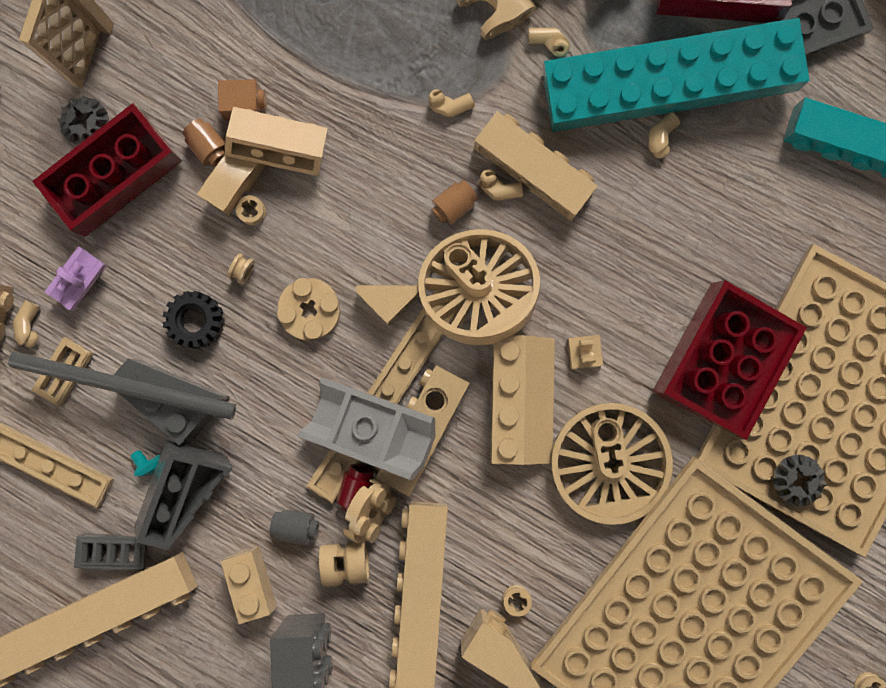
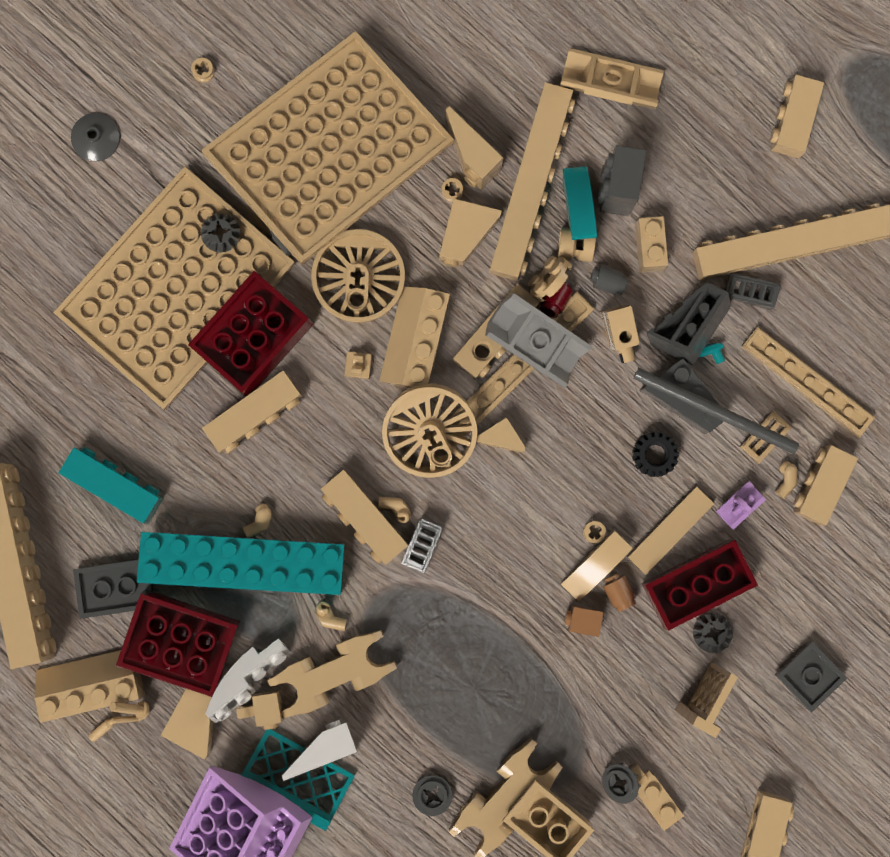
camera: 170 degrees left, 0 degrees up
tan brick [225,107,327,176] -> none
tan bush [227,253,255,285] -> none
tan plate [277,278,341,341] -> none
tan arm [428,89,475,118] -> none
medium nougat brick [431,180,478,225] -> none
none -> tan brick [202,371,303,454]
none -> slope [401,518,443,573]
none -> tan slope [439,199,502,268]
none -> teal slope [563,166,597,240]
none -> tan torso [600,305,639,363]
none -> tan tile [627,486,714,575]

